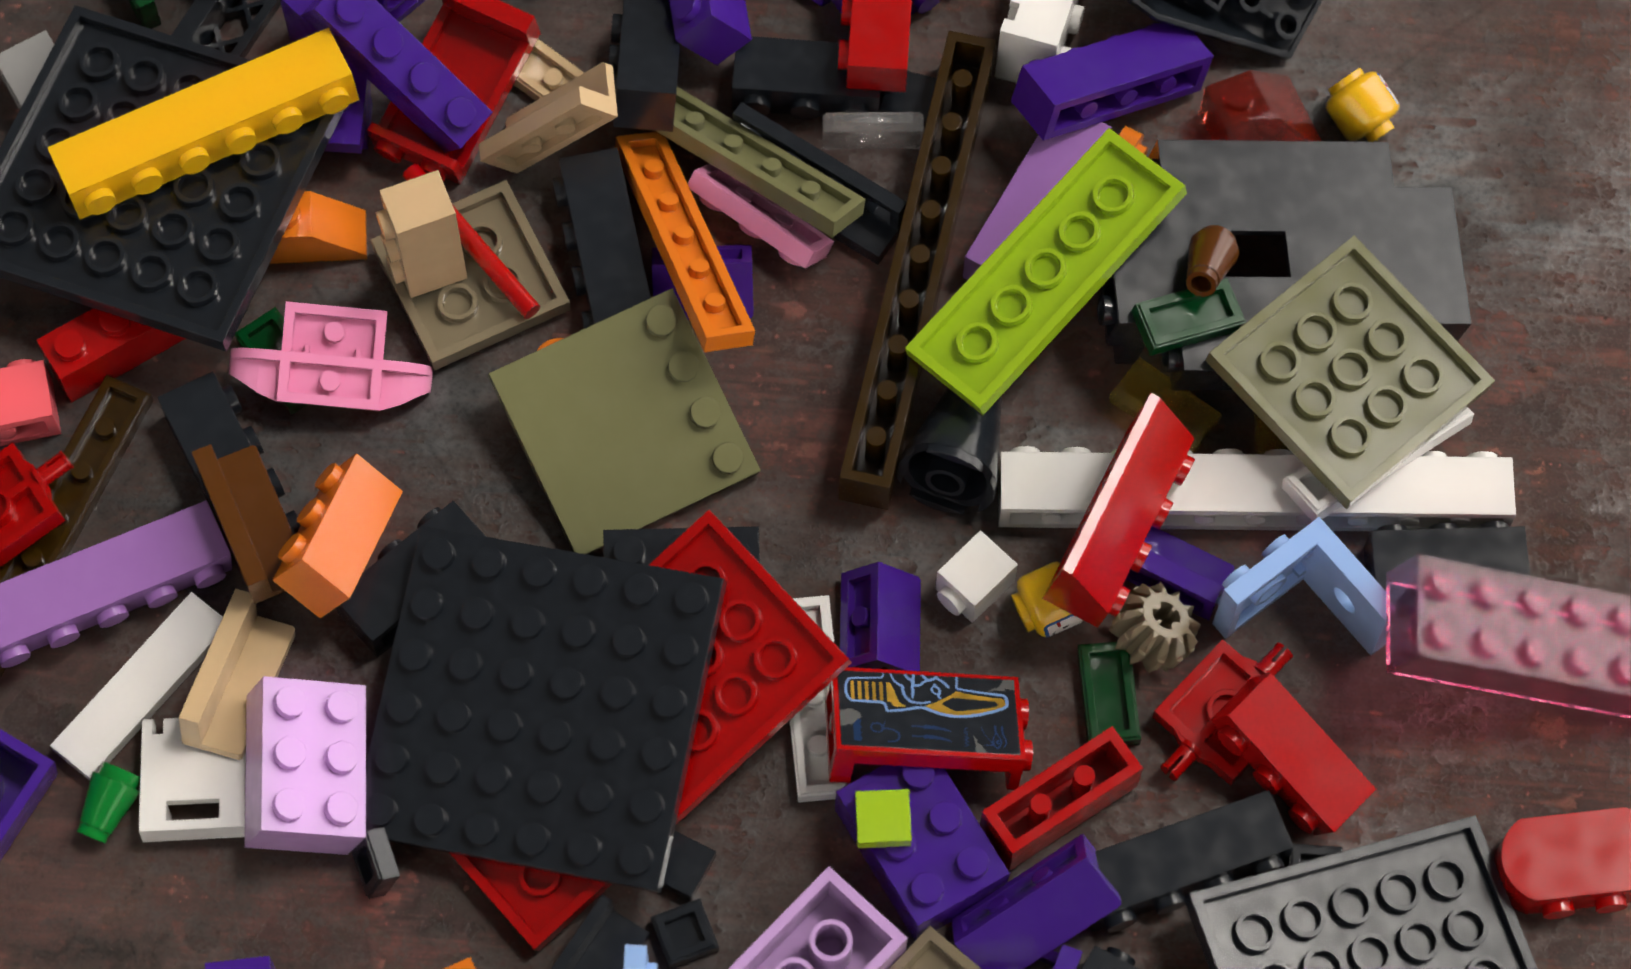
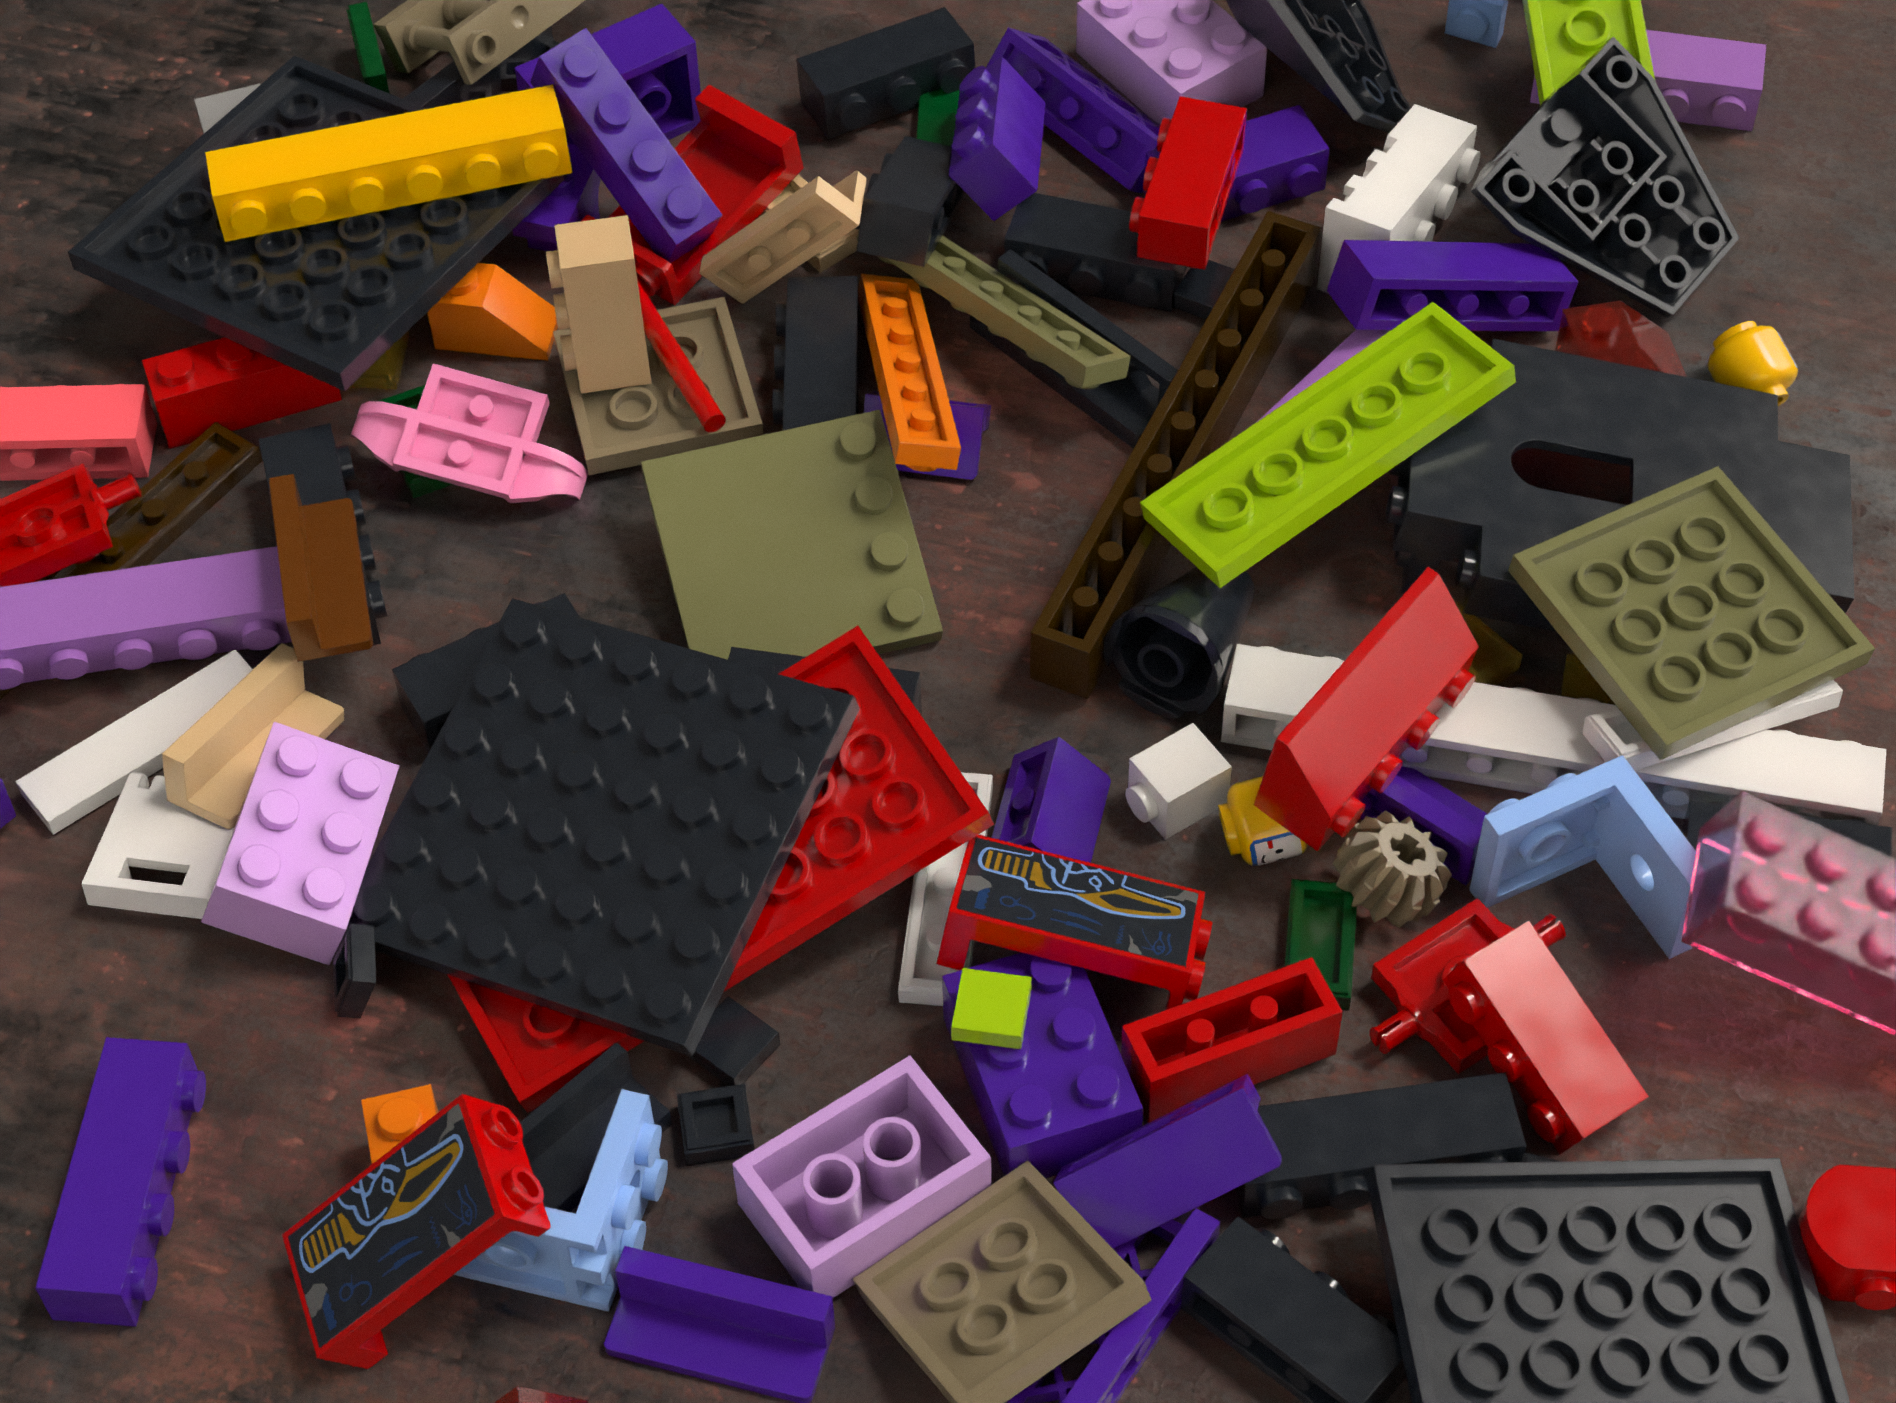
camera: 15 degrees right, 15 degrees down
green cone [77,761,140,844] -> none
orange brick [272,453,403,618] -> none
bright pink plate [688,163,835,268] -> none
clear tile [821,112,924,149] -> none
dark green tile [1131,278,1246,356] -> none
reddish brown cone [1186,225,1239,297] -> none

